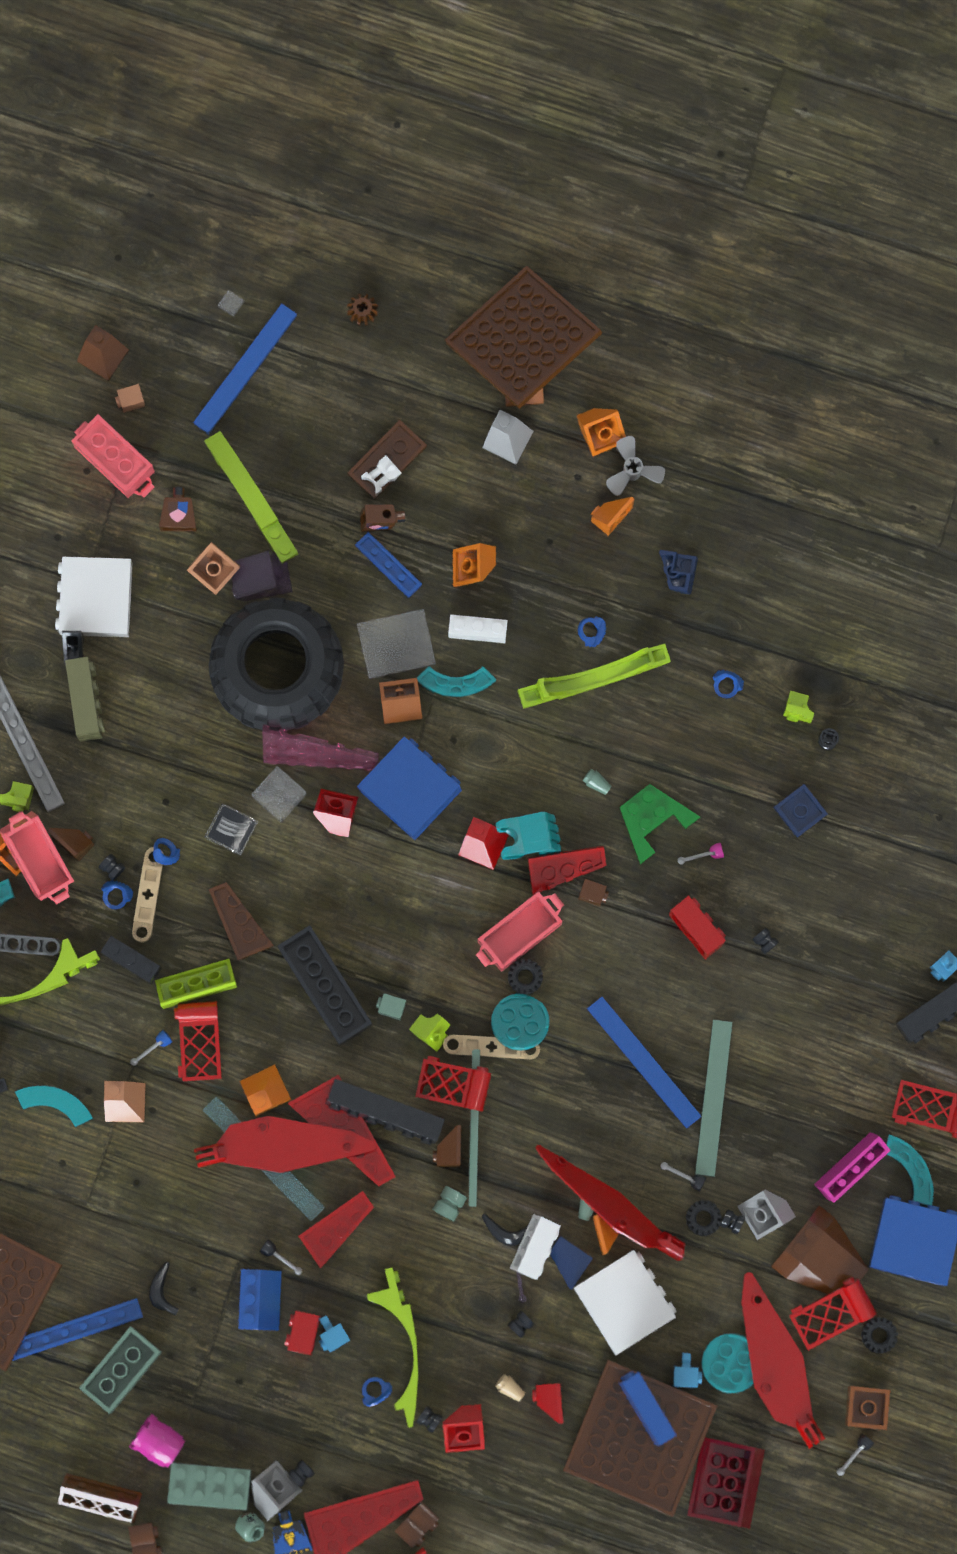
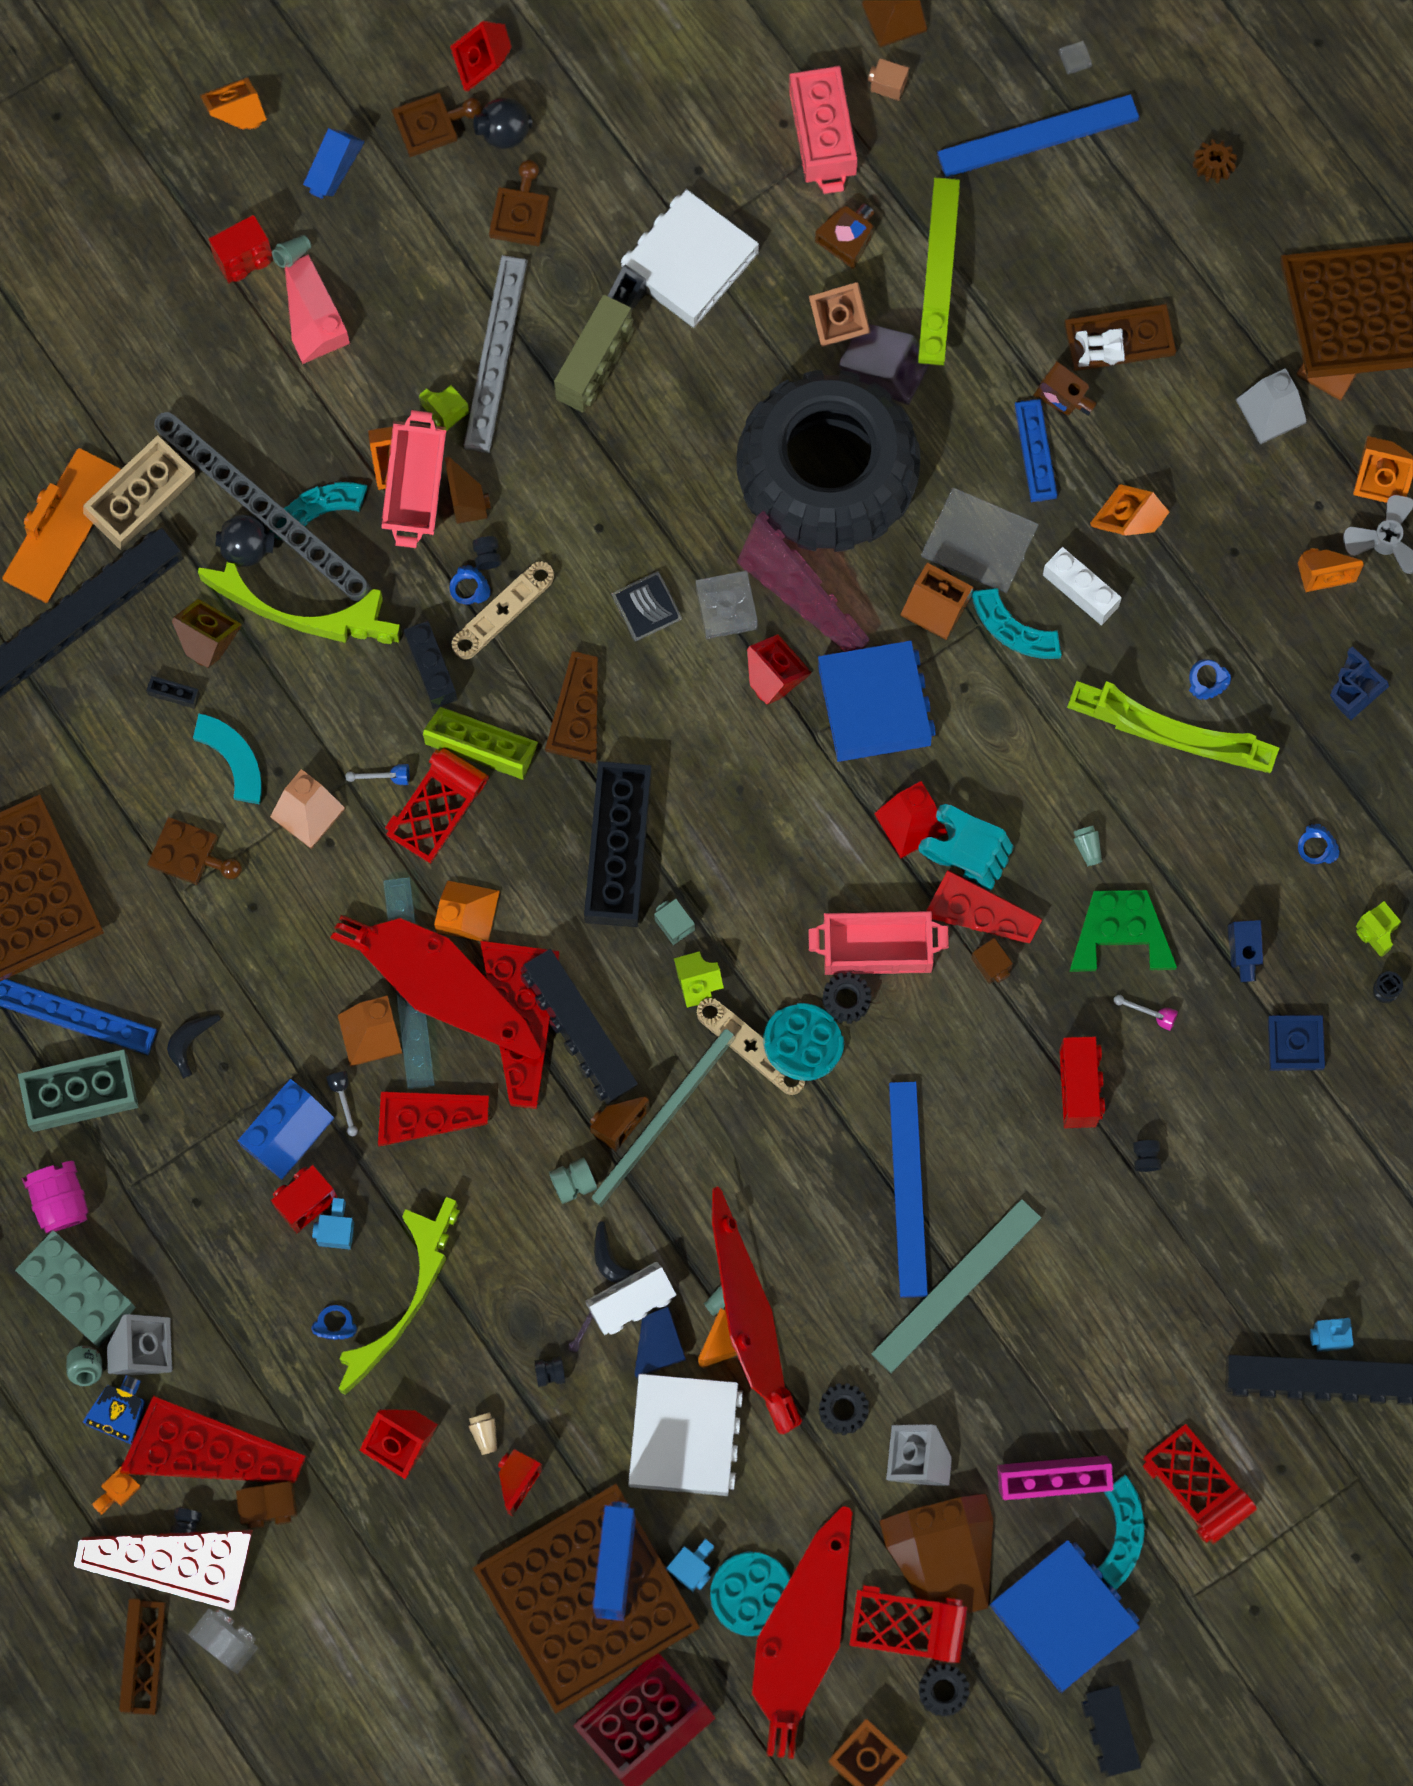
camera: 40 degrees right, 5 degrees down
blue piece [153,838,180,865] -> none
black wheel [287,1459,315,1487] -> none
red piece [415,1056,491,1112] -> none
black wheel [416,1406,443,1433] -> none
hinge [661,1162,706,1192] -> none
black wheel [720,1209,745,1235] -> none
none -> reddish brown plate [147,817,242,885]
none -> dark orange slope [338,996,402,1067]
none -> dark blue torso [1227,920,1263,982]

